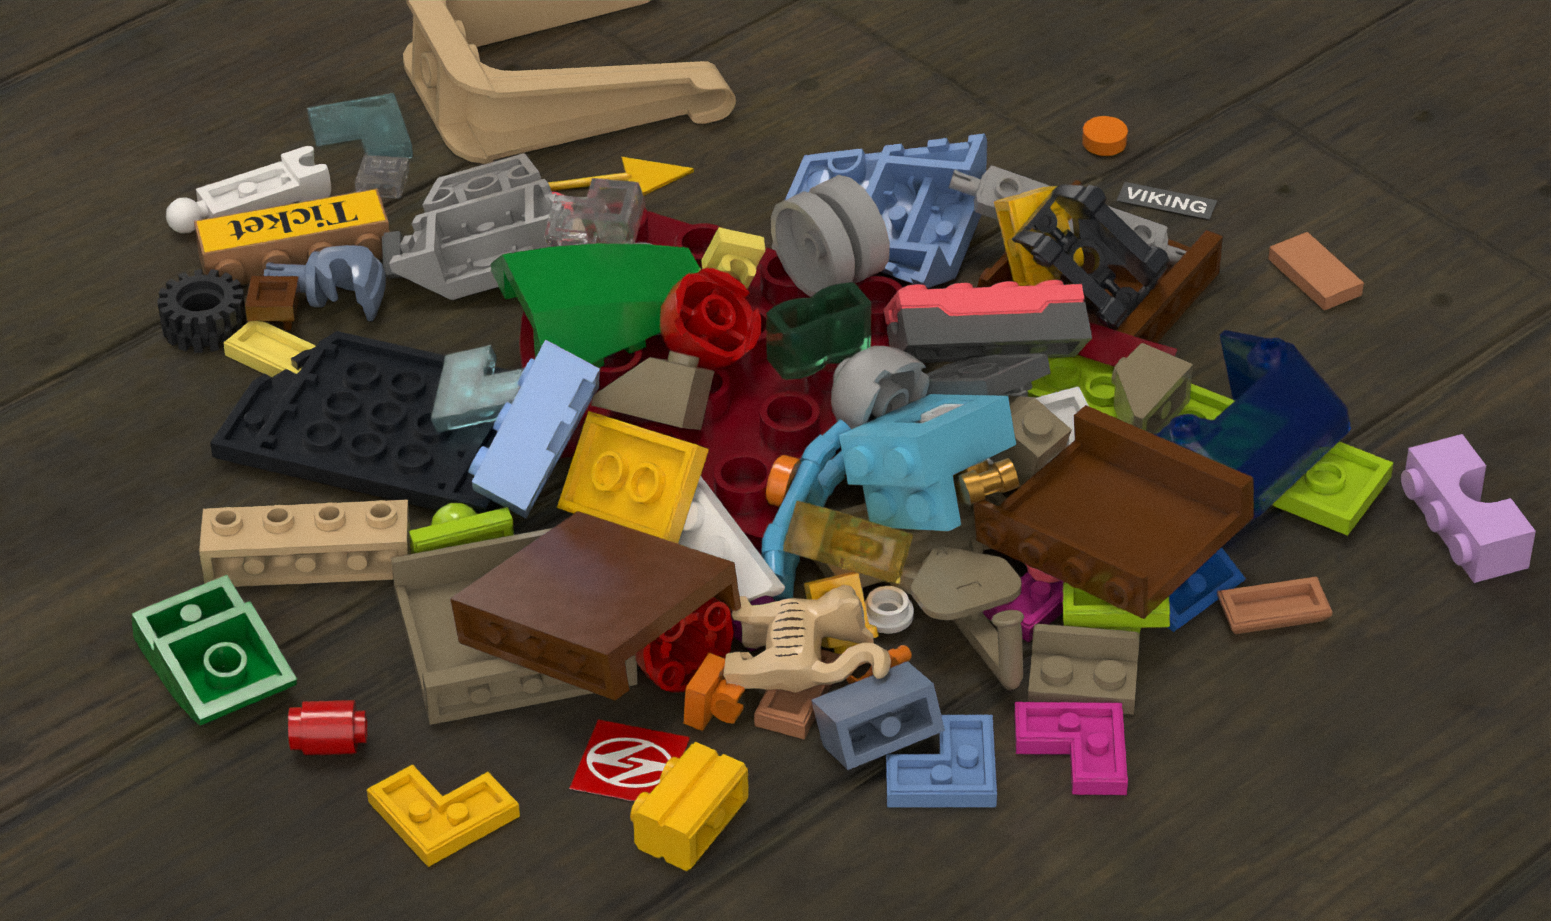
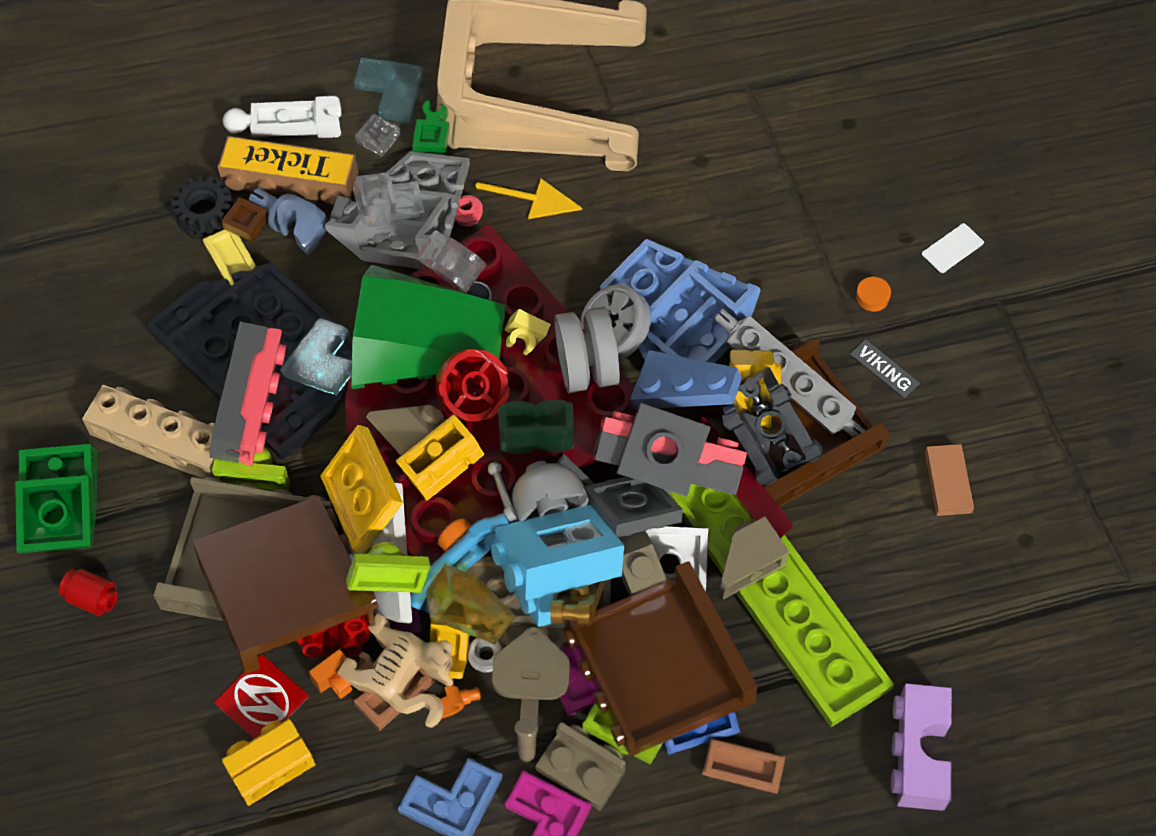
camera: 25 degrees right, 20 degrees up
yellow tile [367,764,520,867] -> none
light blue wedge [468,339,600,518] -> none
sand blue brick [811,661,945,770] -> none
clear blue windscreen [1152,330,1351,520] -> none
none -> piece [209,322,286,466]
none -> lime tile [346,541,431,593]
none -> clear brick [353,172,425,228]
none -> yellow brick [396,414,485,501]
none -> green plate [412,101,450,155]
none -> light grey hinge [488,462,518,522]
none -> dark grey piece [616,403,710,497]
none -> medium blue wing [630,350,742,410]
none -> white sticker [922,223,984,273]

